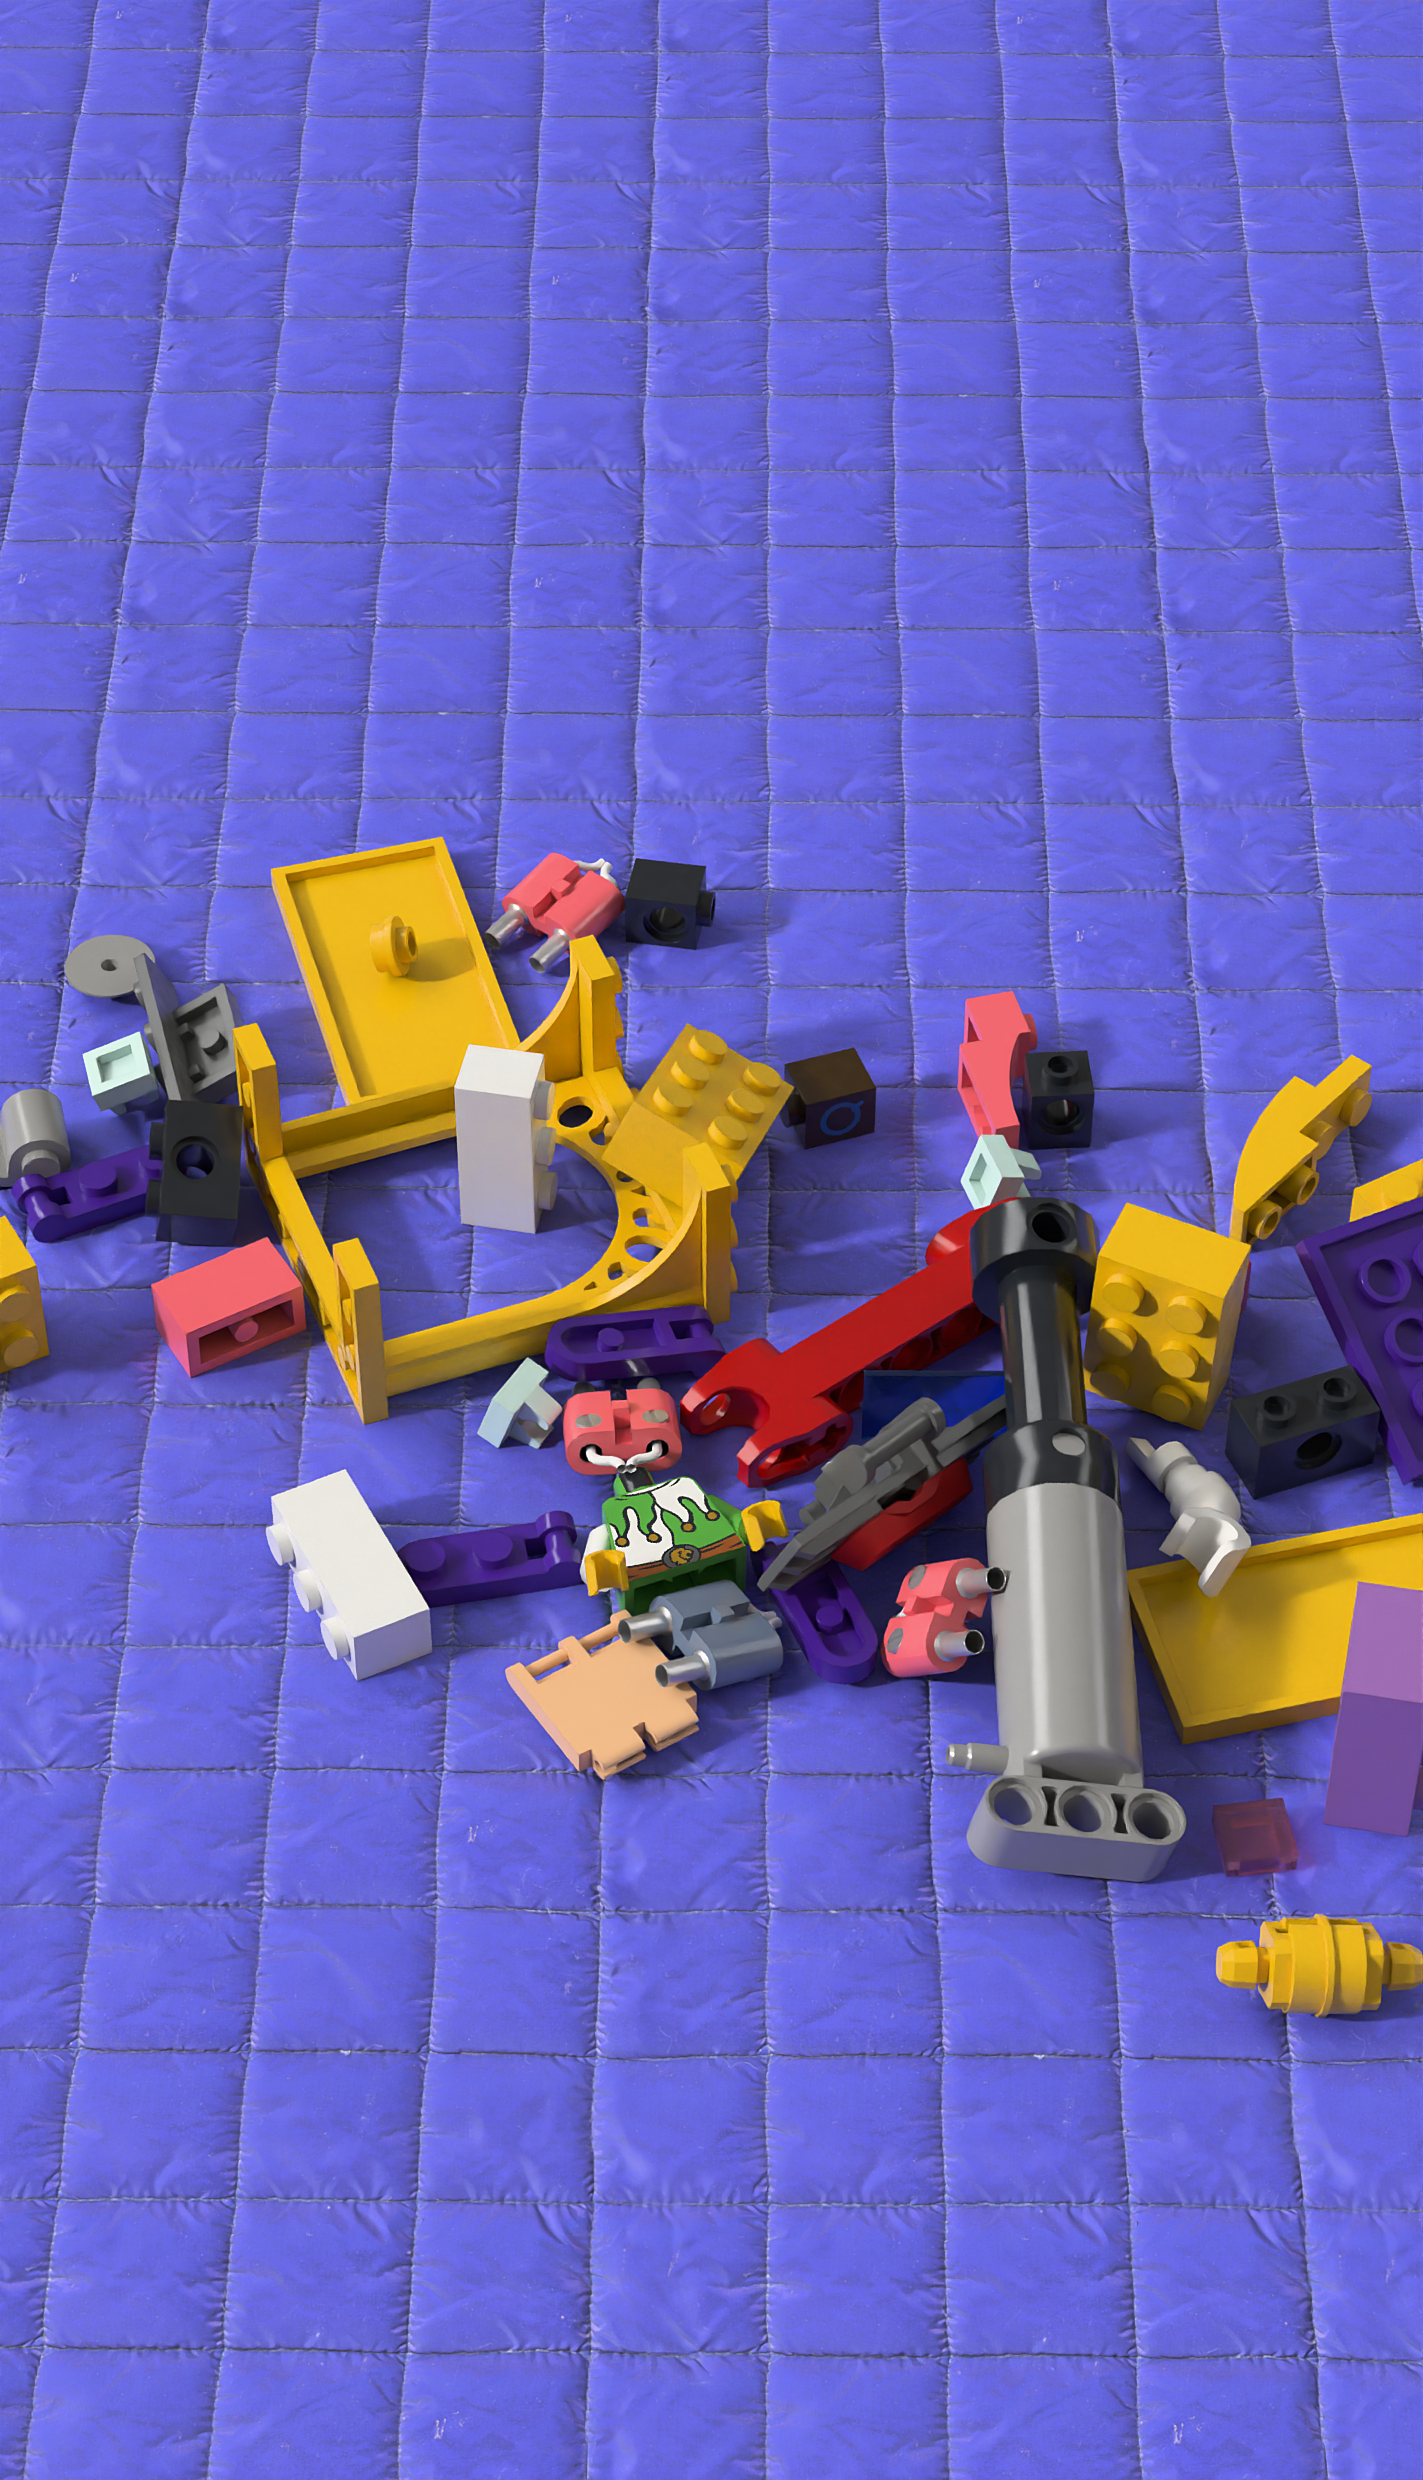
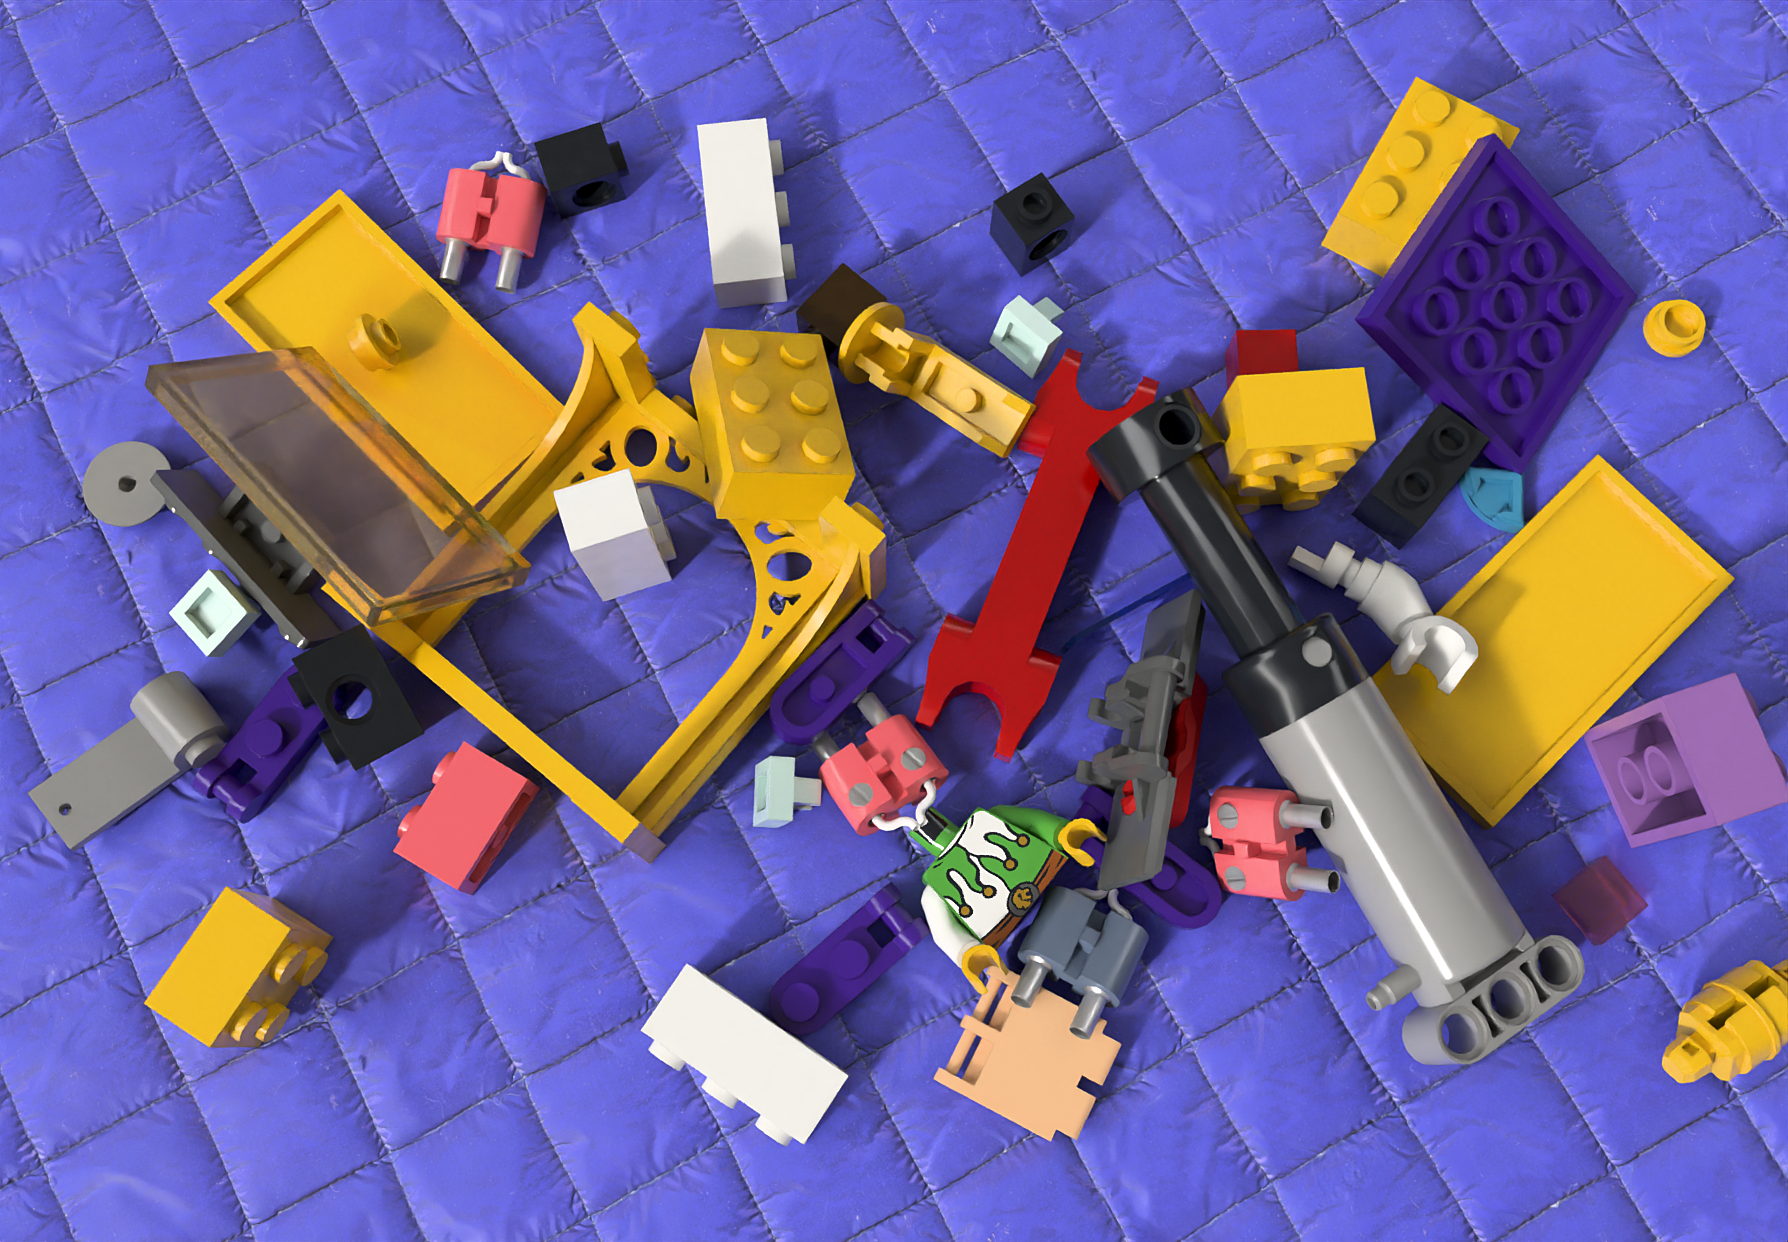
camera: 30 degrees left, 30 degrees up
coral slope [957,991,1037,1150] -> none
yellow slope [1229,1055,1372,1245] -> none
none -> clear yellow tile [144,346,532,628]
none -> white brick [697,118,796,309]
none -> yellow piece [838,302,1036,458]
none -> dark azure tile [1458,466,1524,534]

